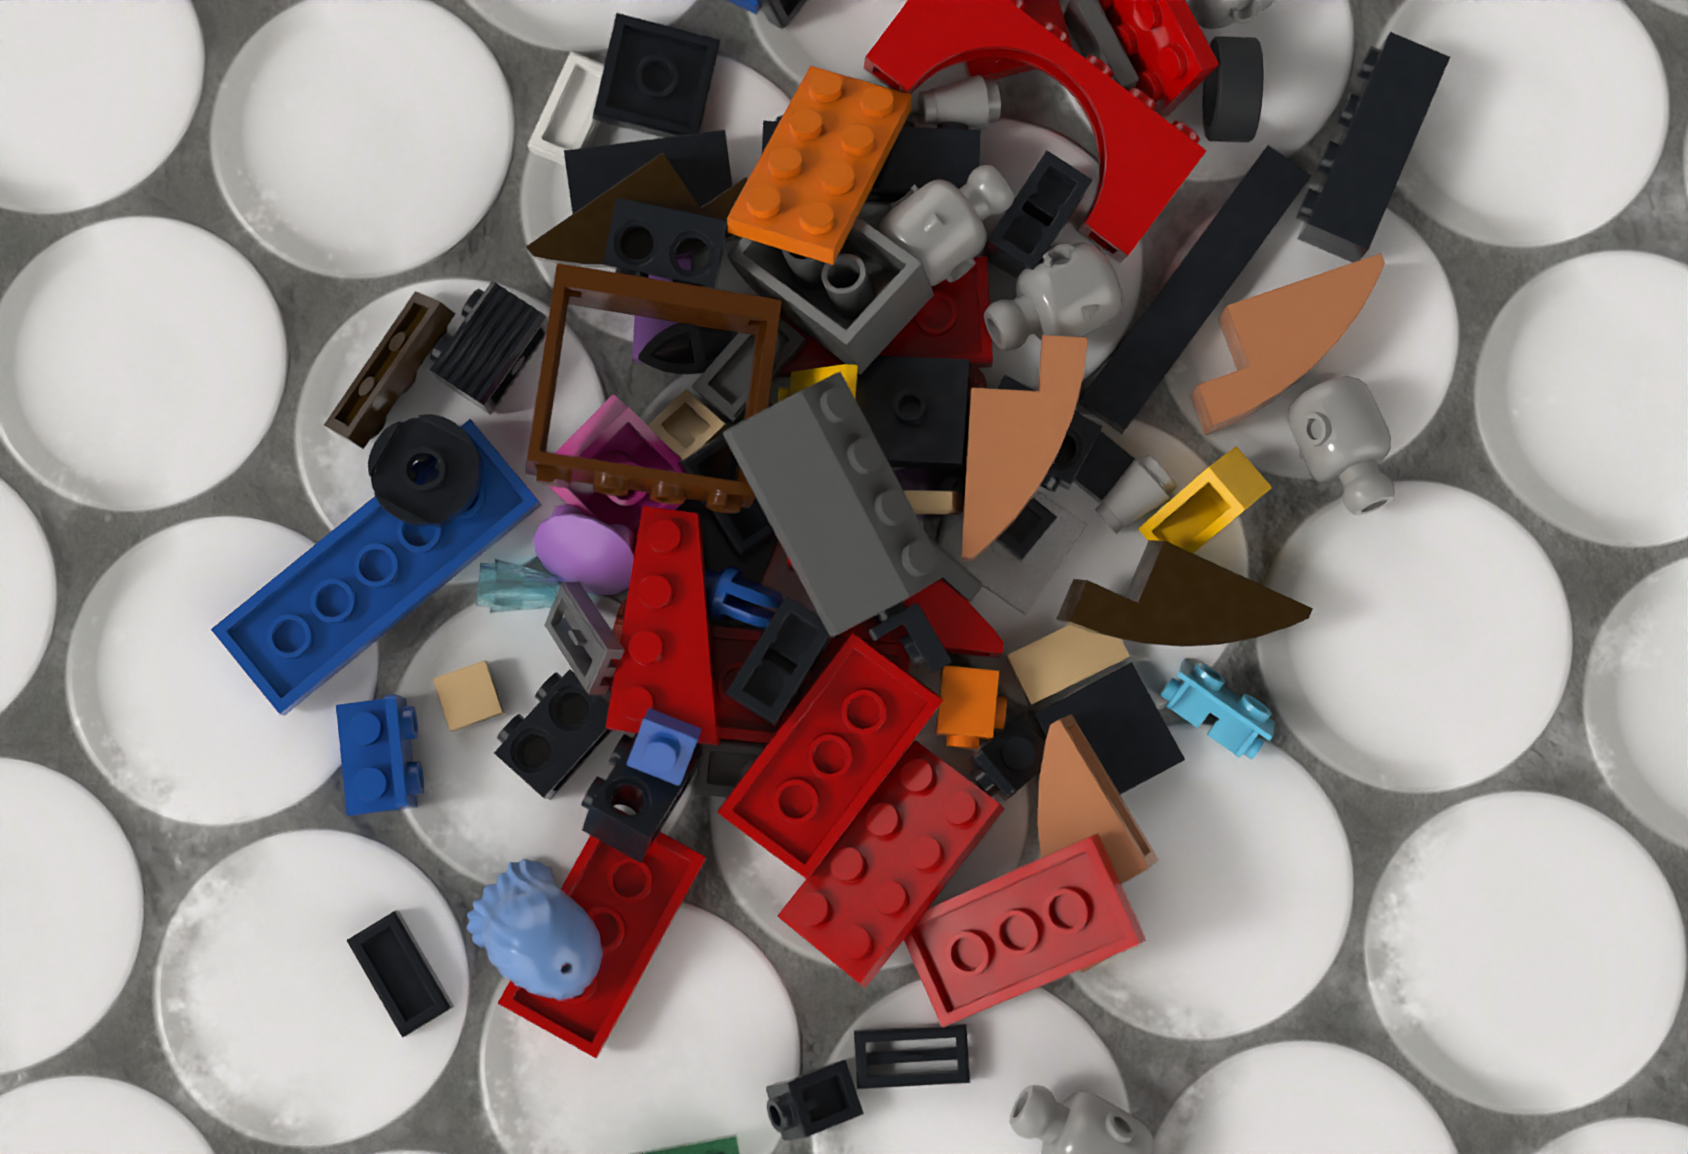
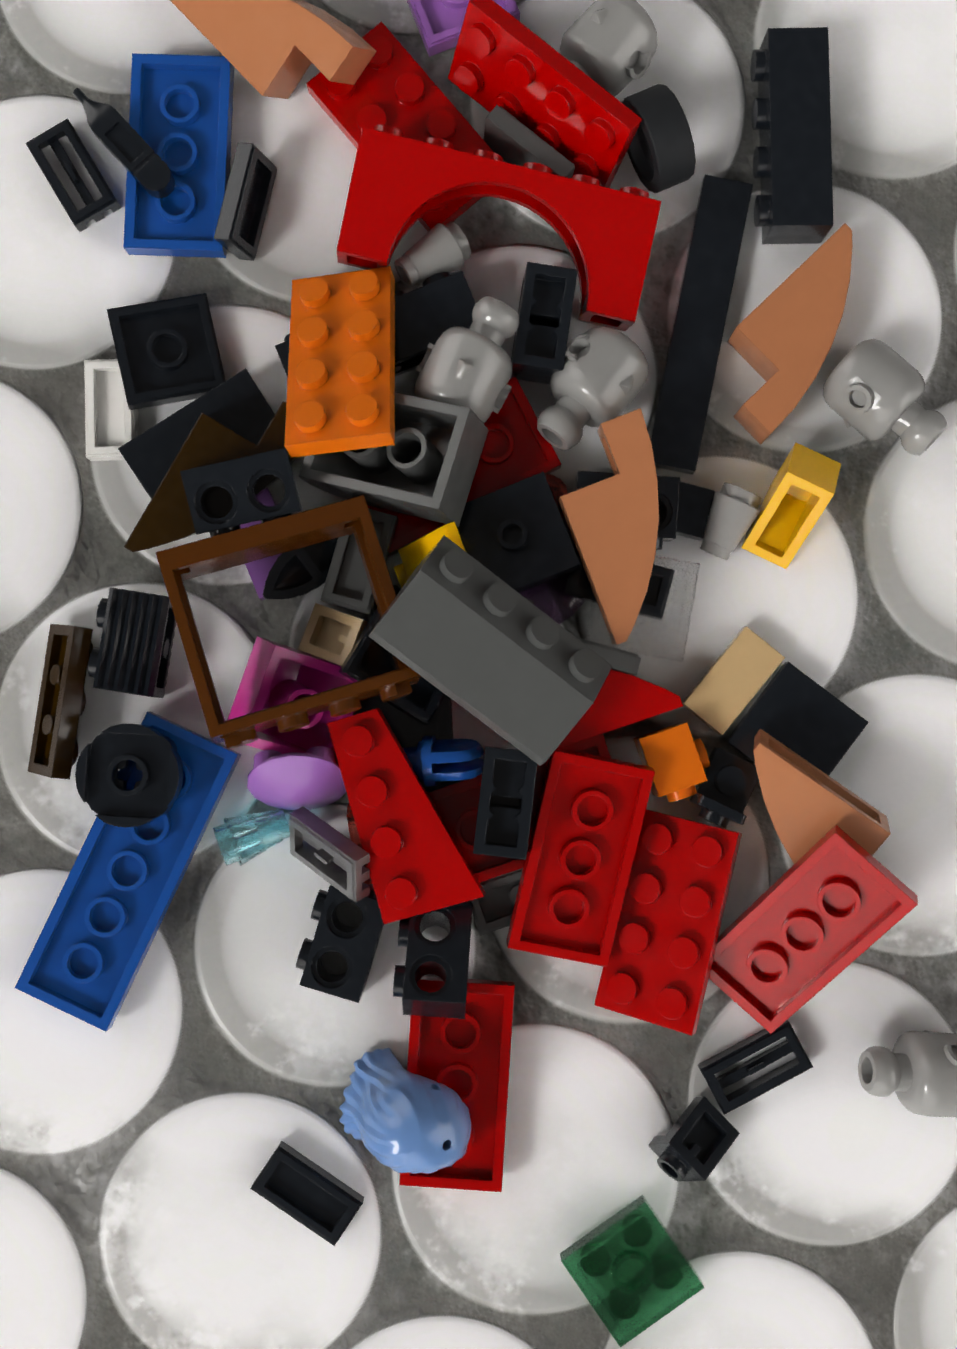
camera: 20 degrees left, 5 degrees up
blue bracket [336,694,424,816] -> none
tan tile [433,660,505,732] -> none
blue plate [626,708,702,786] -> none
black bracket [868,601,952,673] -> none
tan tile [904,491,963,515] -> none
dark brown slope [1056,540,1313,647] -> none
medium azure hinge [1160,658,1275,760] -> none

